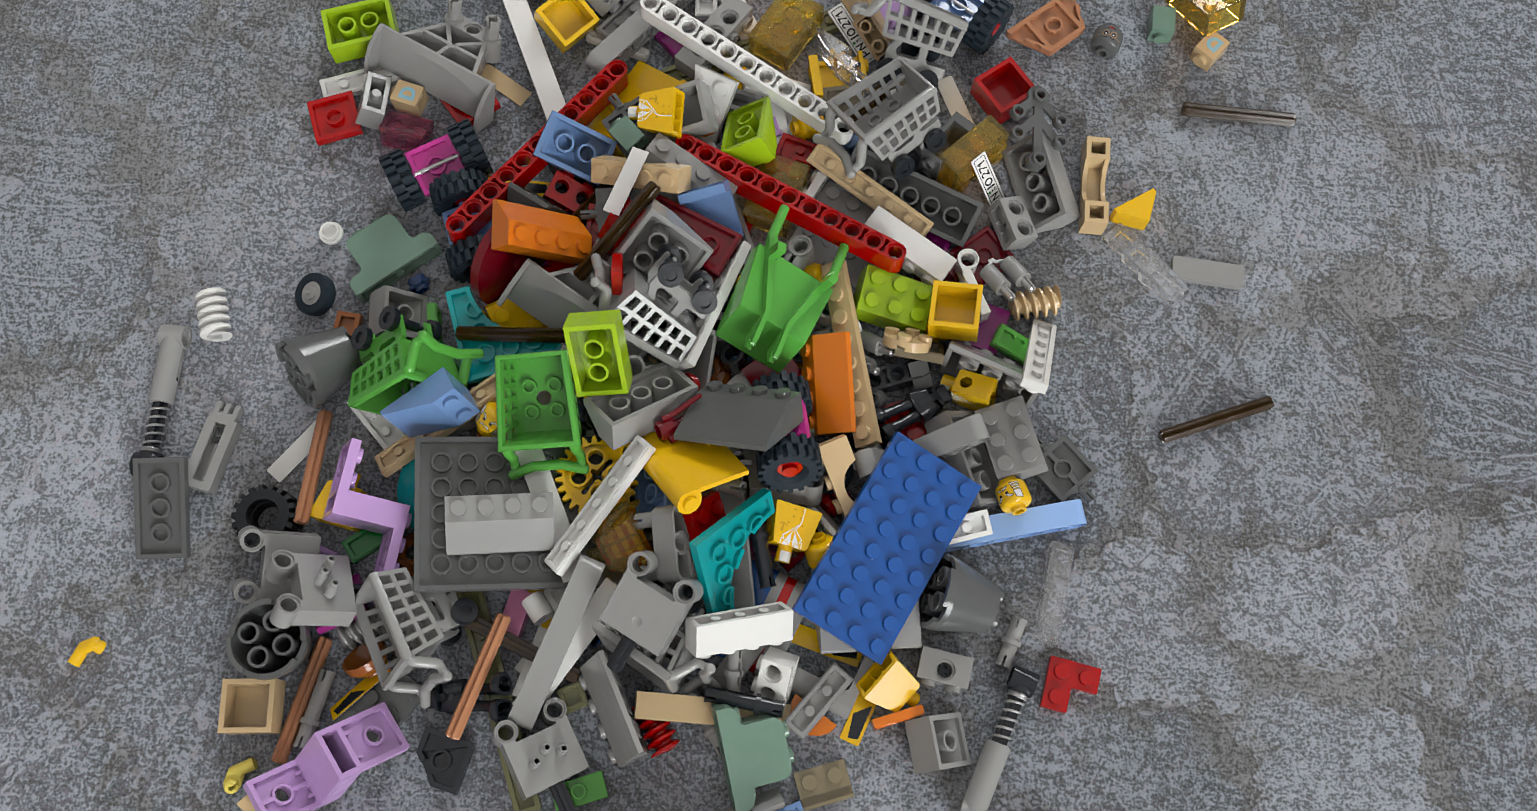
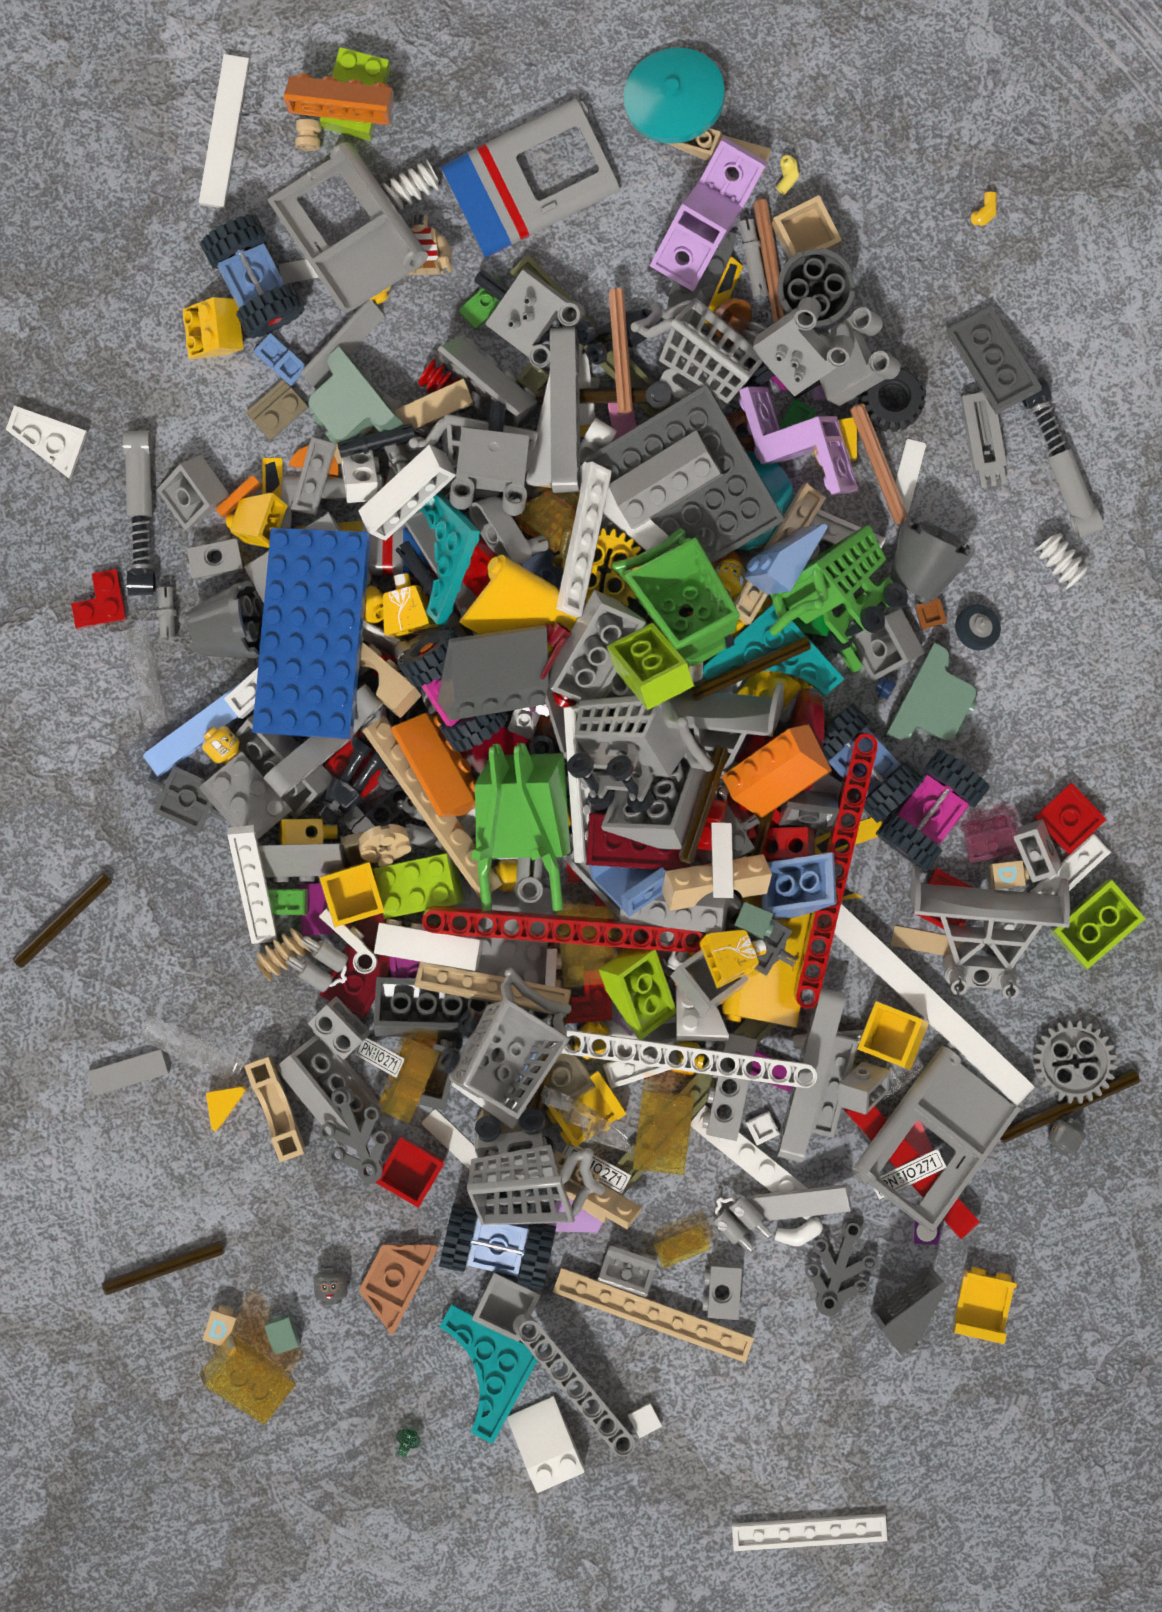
camera: 155 degrees right, 15 degrees up
white plate [319,222,344,245] -> none
black plate [416,726,477,795] -> none
red tile [611,253,624,295] -> none

